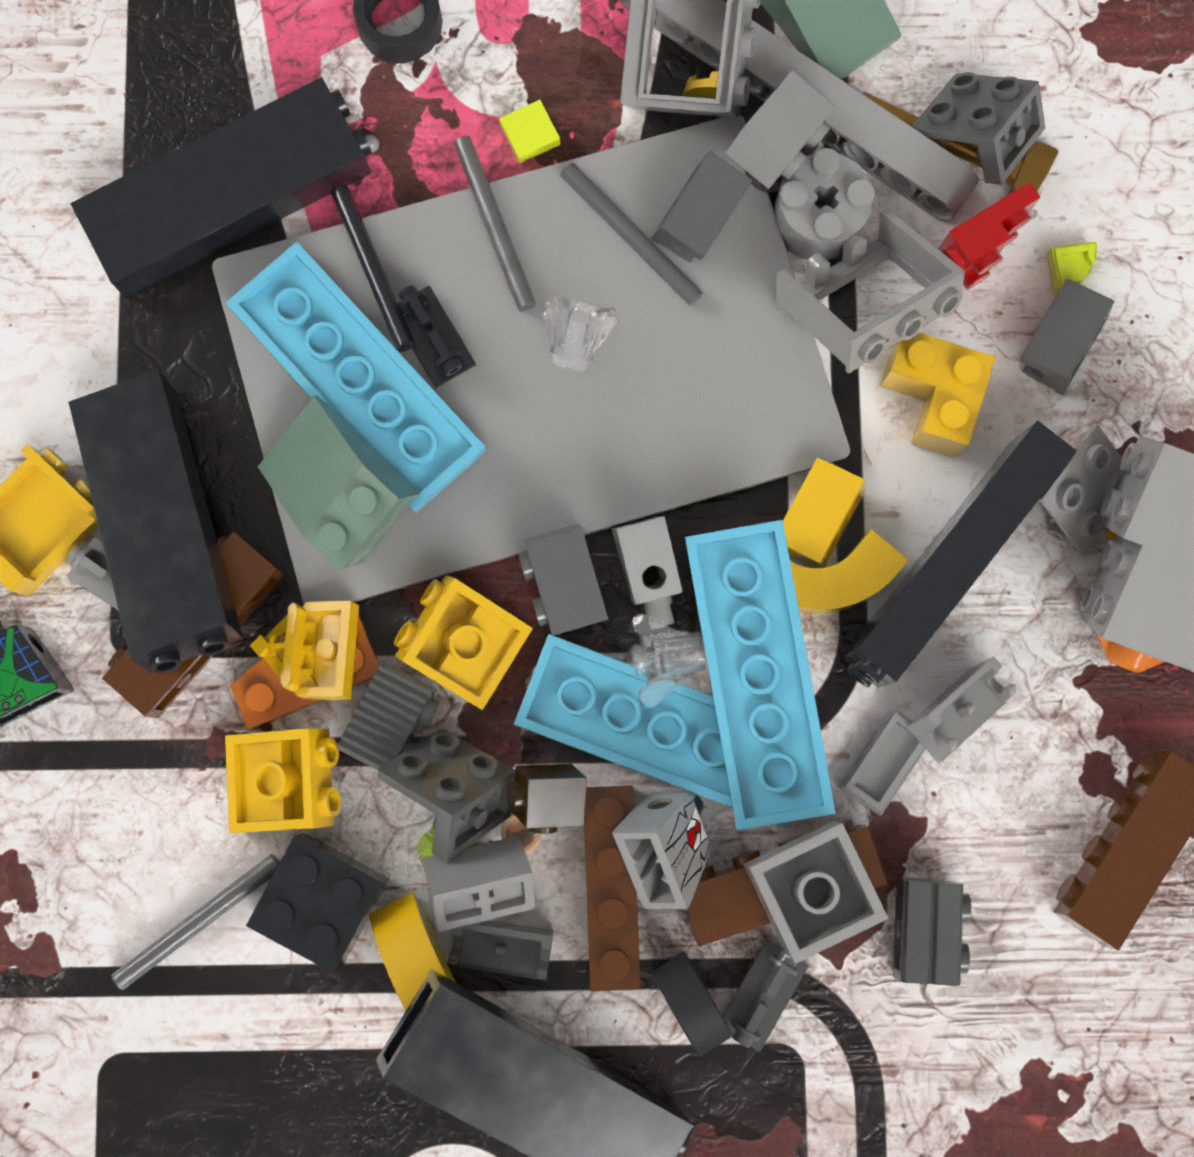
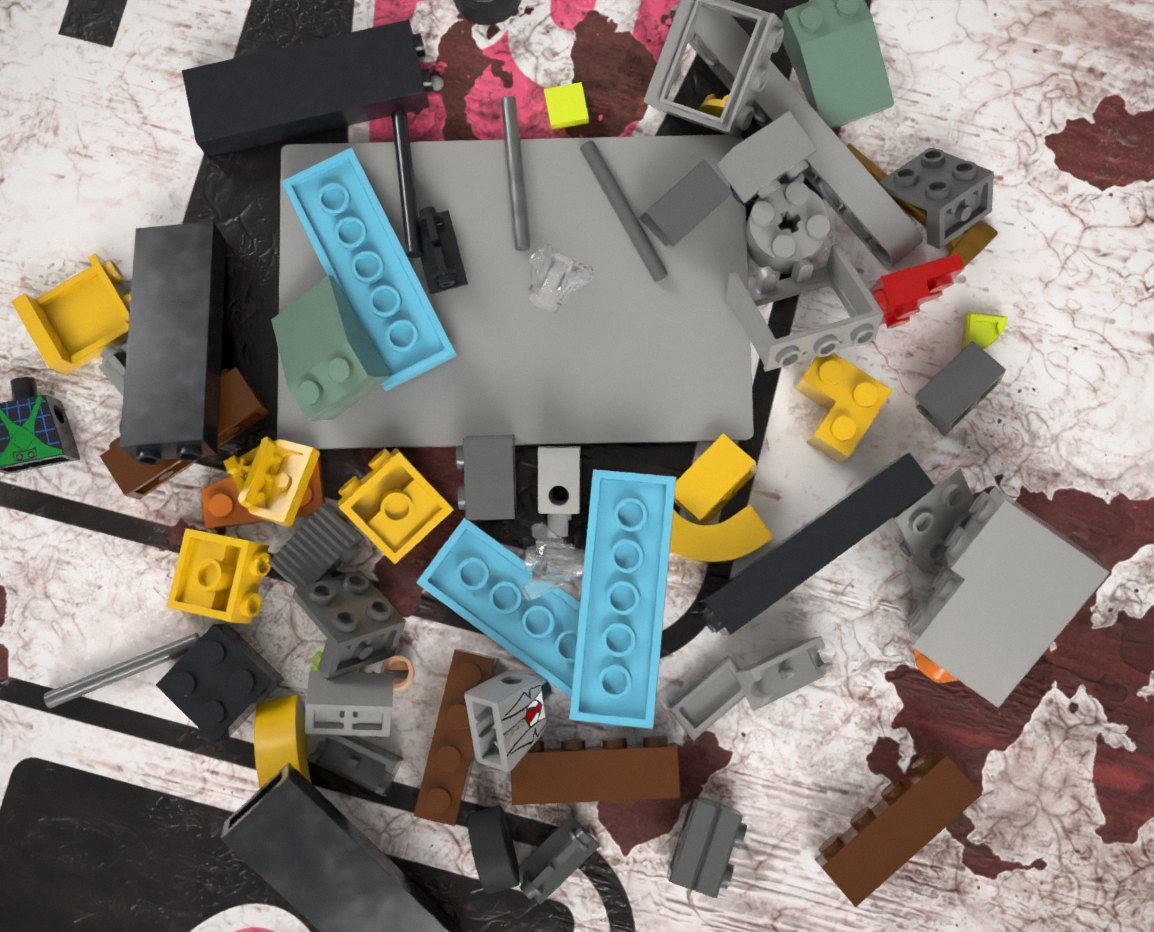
camera: 25 degrees right, 0 degrees up
brick [507,764,587,834] -> none
light grey brick [743,821,889,964] -> none

